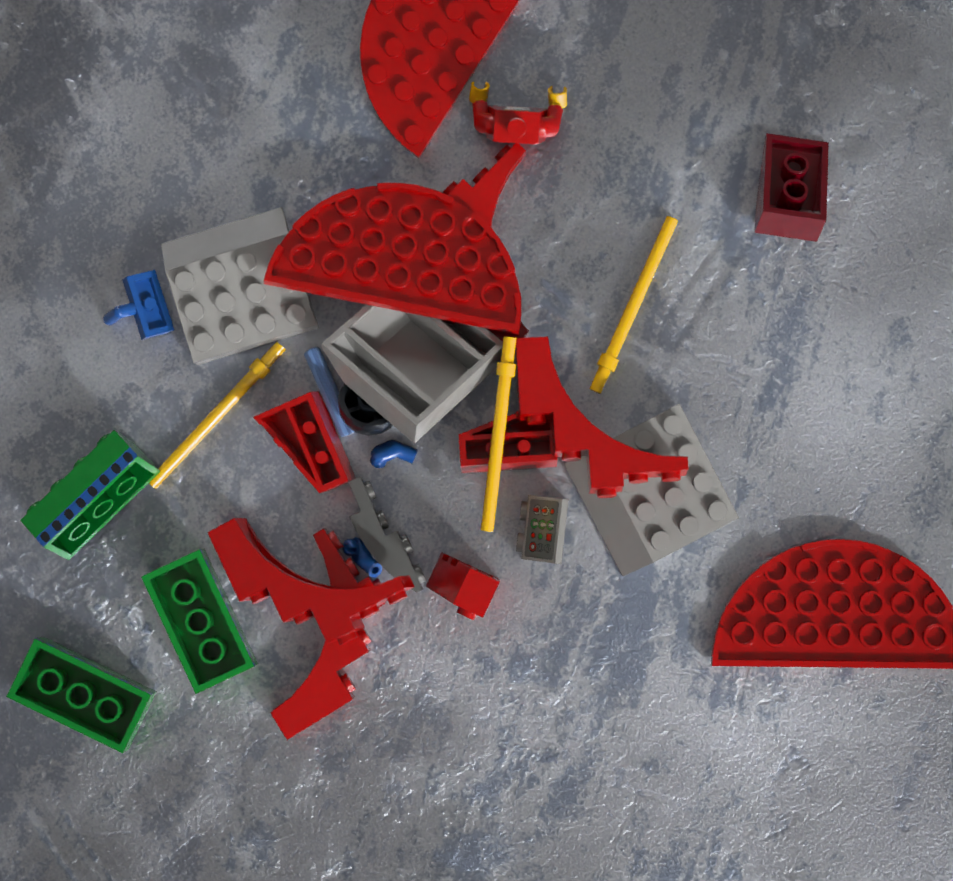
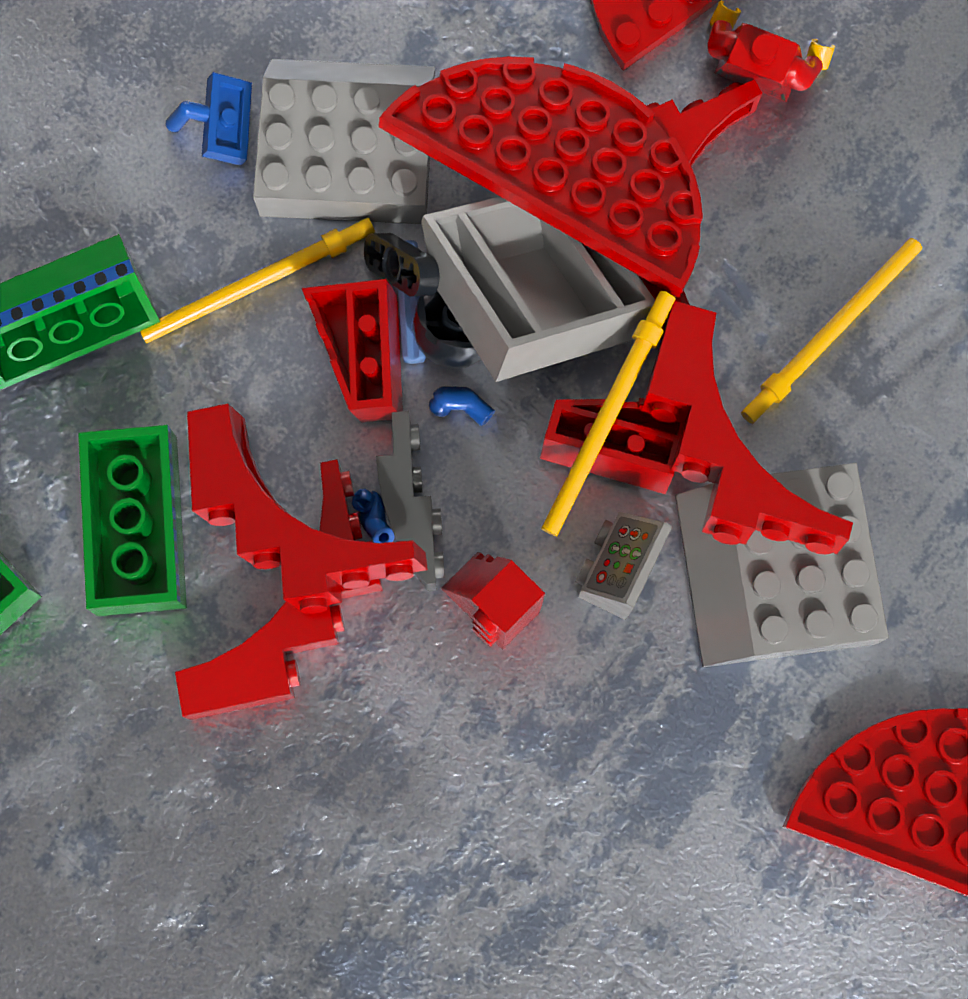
camera: 15 degrees right, 10 degrees down
none -> black beam [364,233,440,297]

